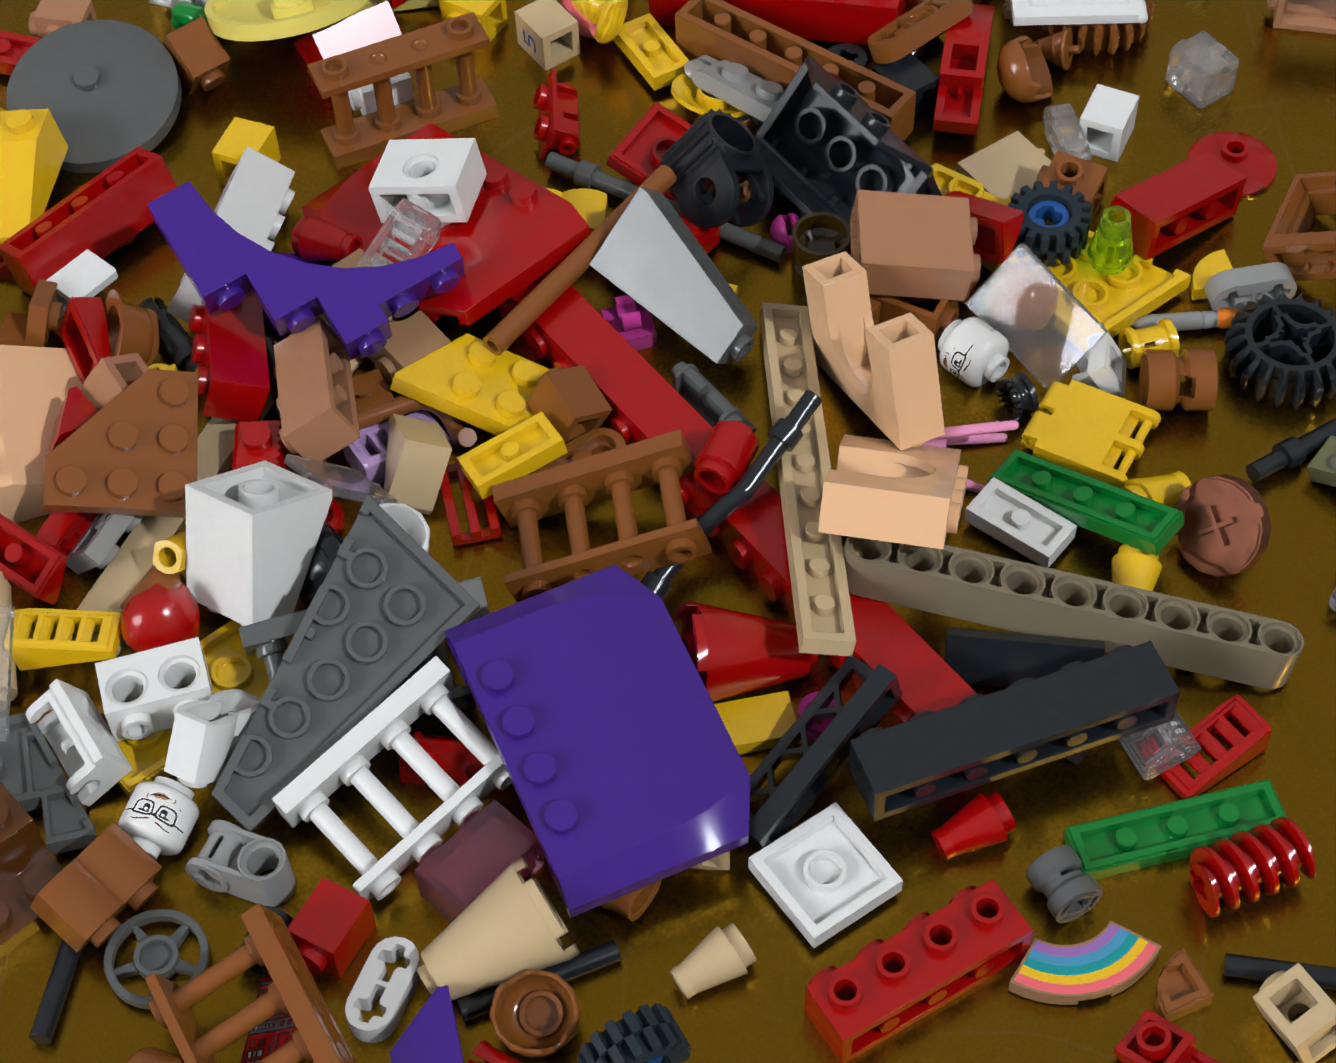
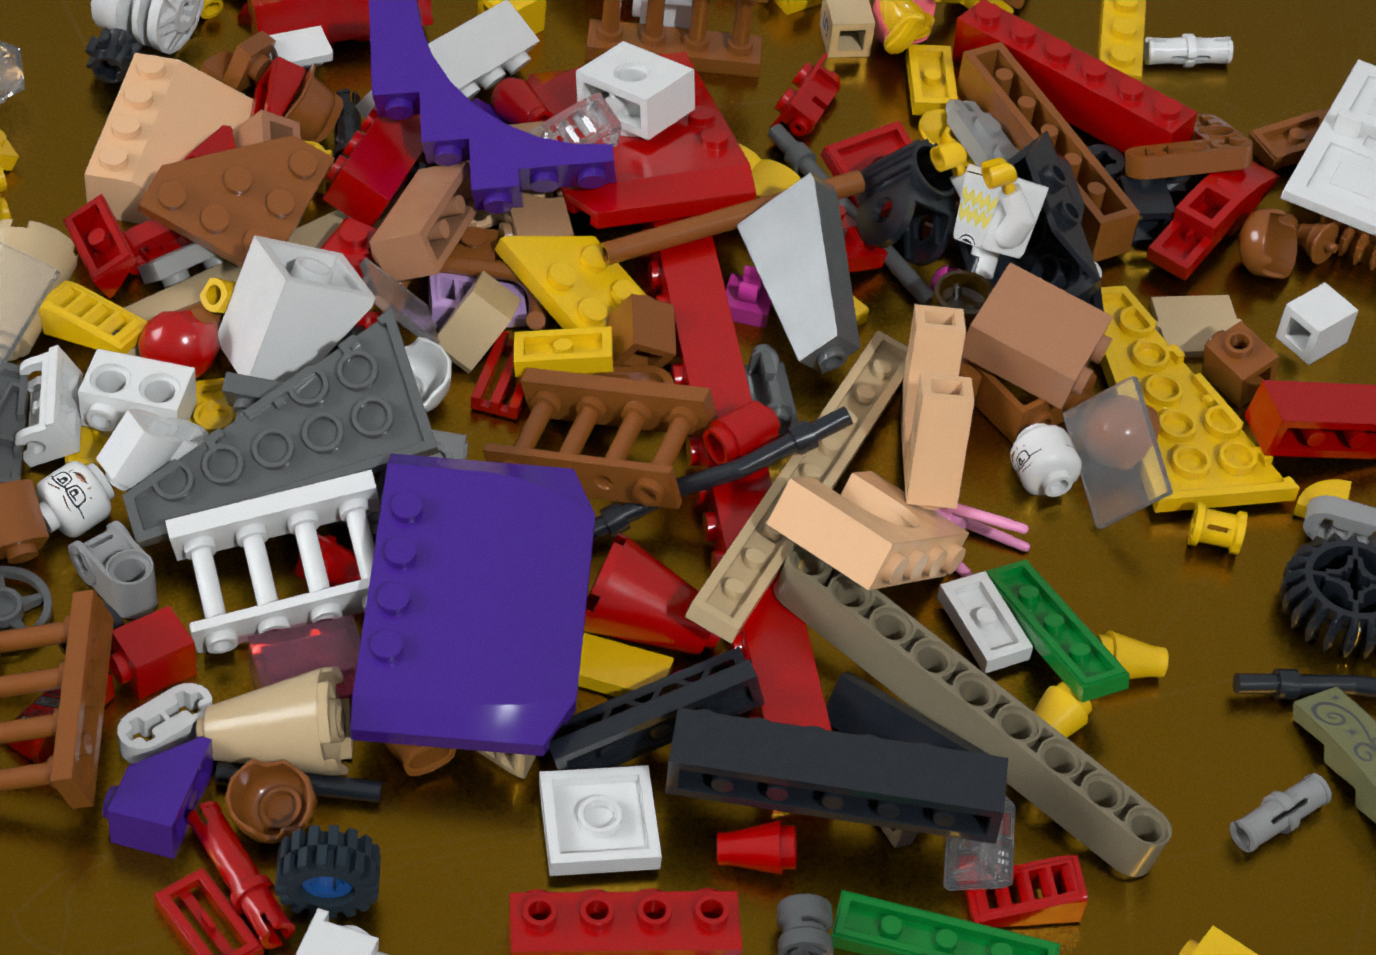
camera: 20 degrees right, 5 degrees down
tan cone [669,923,757,999] -> none
red slope [943,191,1024,265] -> none
black bush [996,372,1039,420] -> none
black bush [1008,181,1092,267] -> none
yellow plate [1020,379,1161,488] -> none
clear beam [1043,102,1091,161] -> none
white tile [1072,331,1127,397] -> none
clear neon green cone [1087,206,1134,275] -> none
light grey piece [1132,308,1242,331] -> none
dark orange wheel [1139,349,1218,411] -> none
copper tile [1174,474,1271,577] -> none
none -> white torso [930,143,1049,280]

